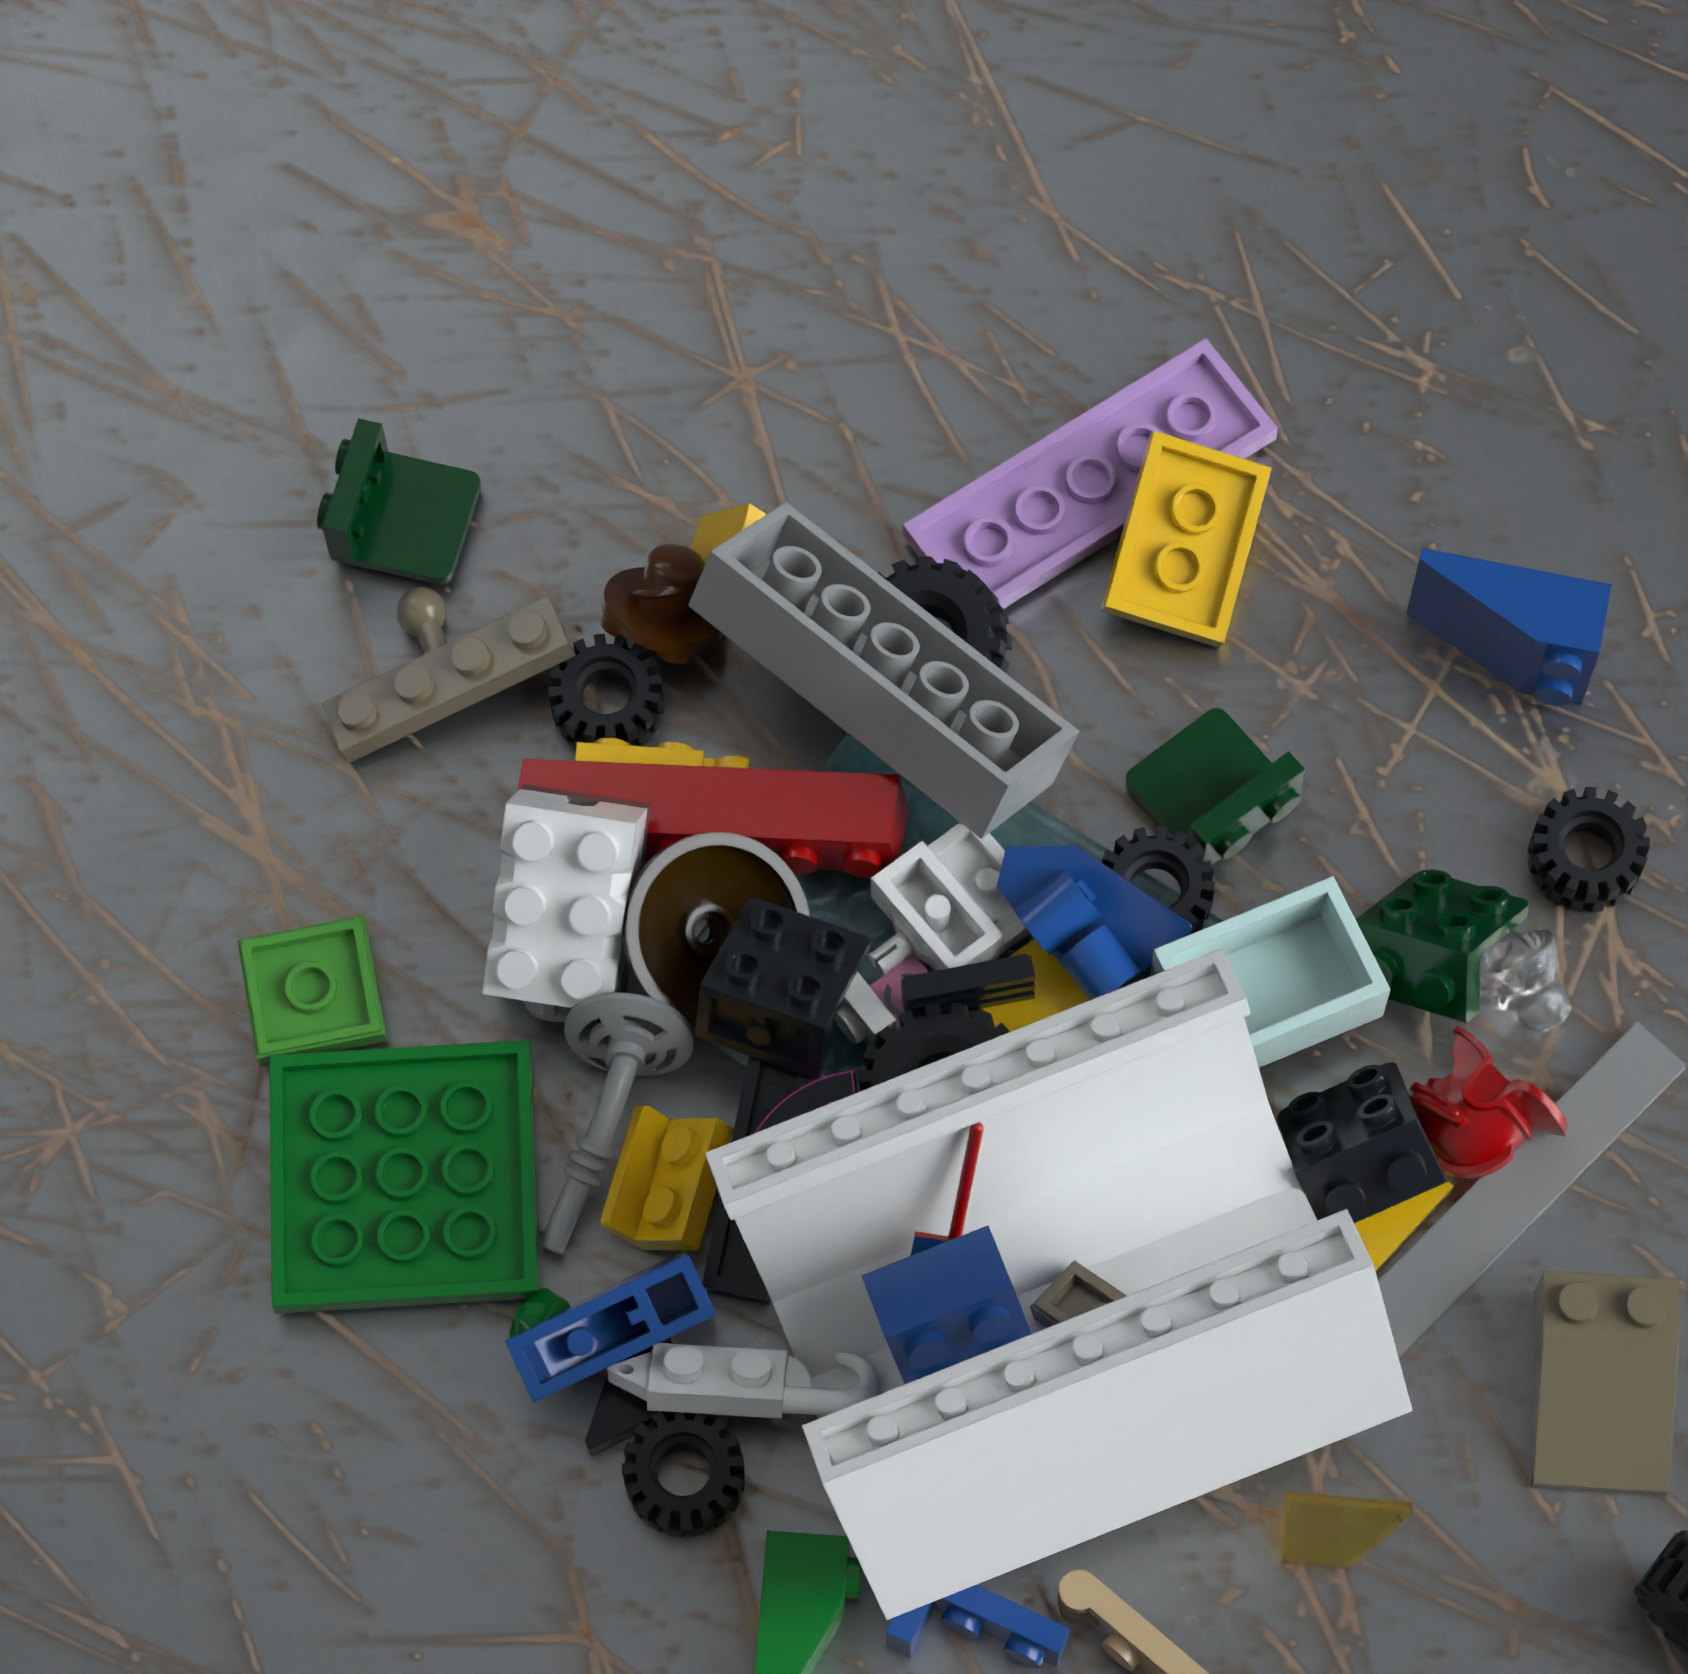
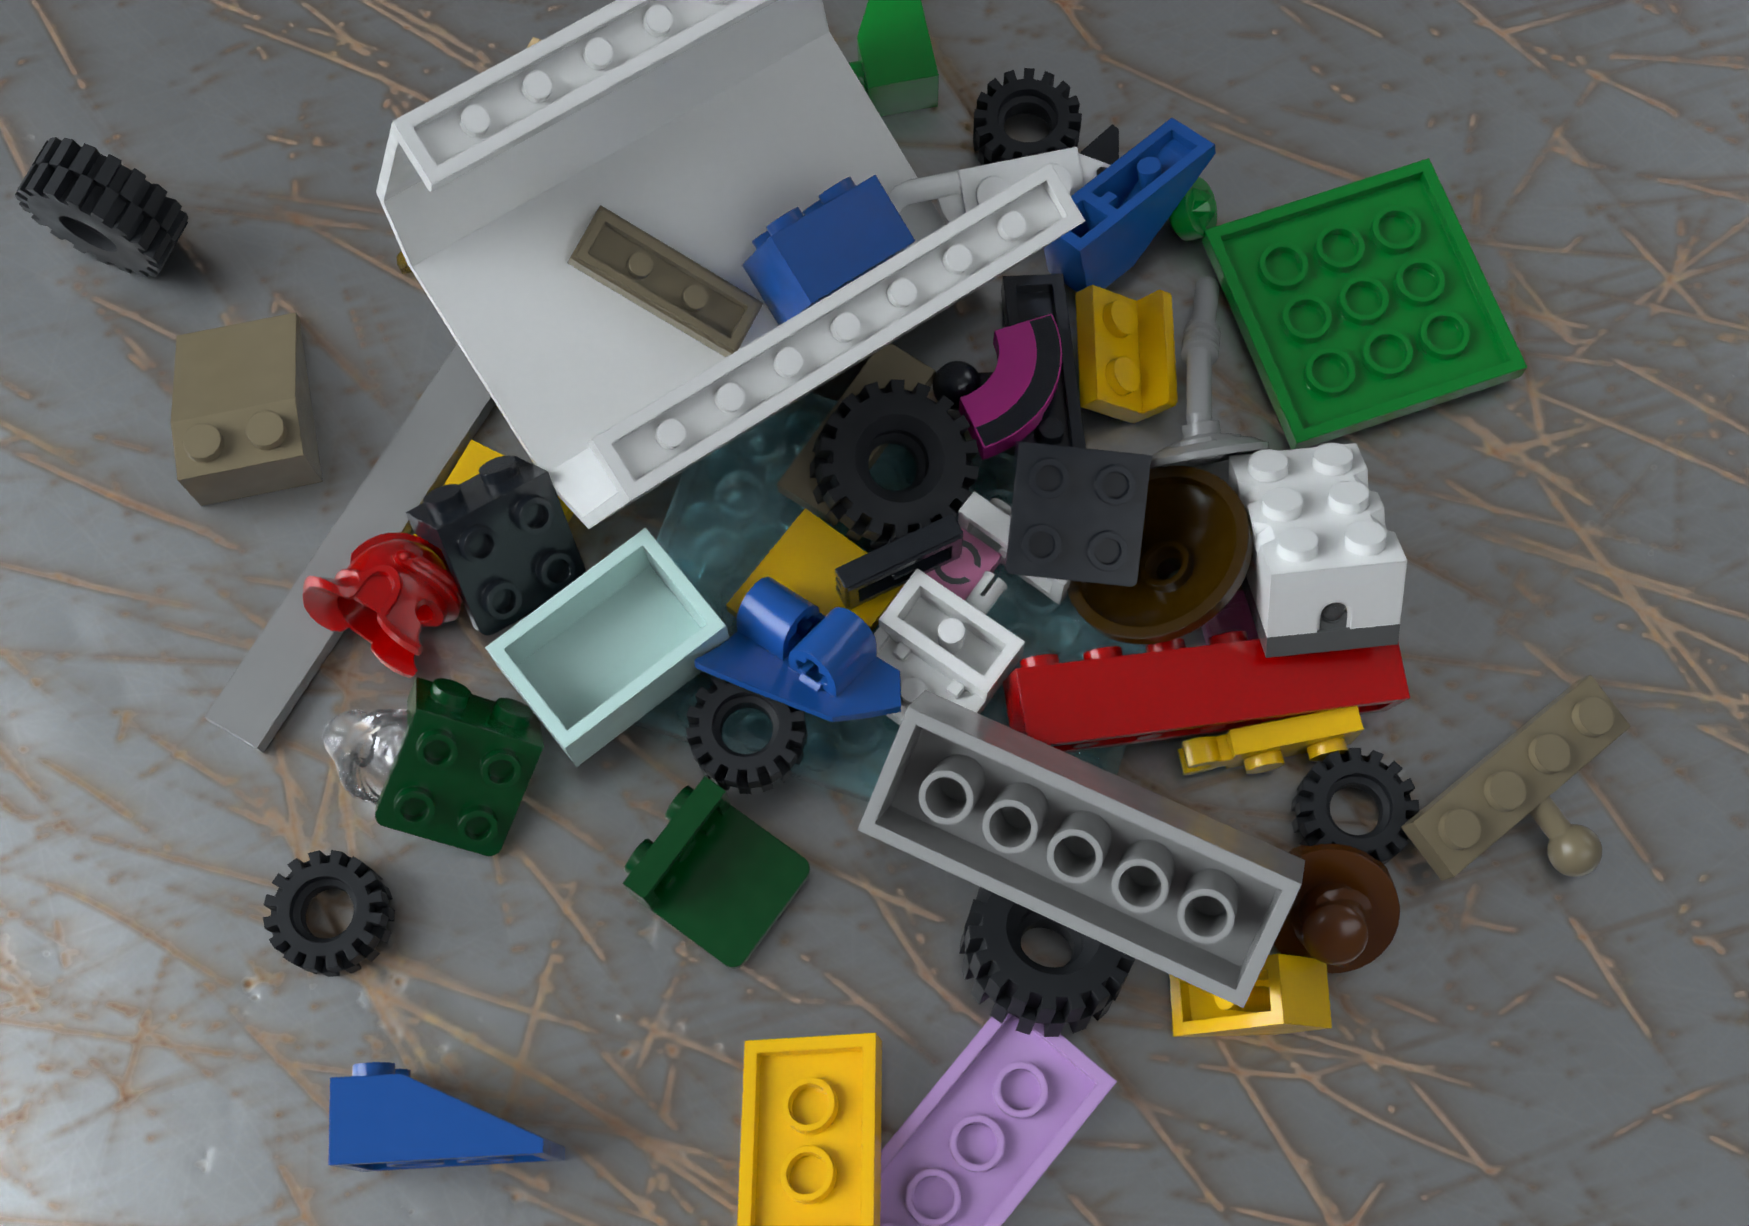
camera: 165 degrees right, 5 degrees up
bright green plate [237,915,387,1066] -> none
dark green bracket [317,418,481,585] -> none

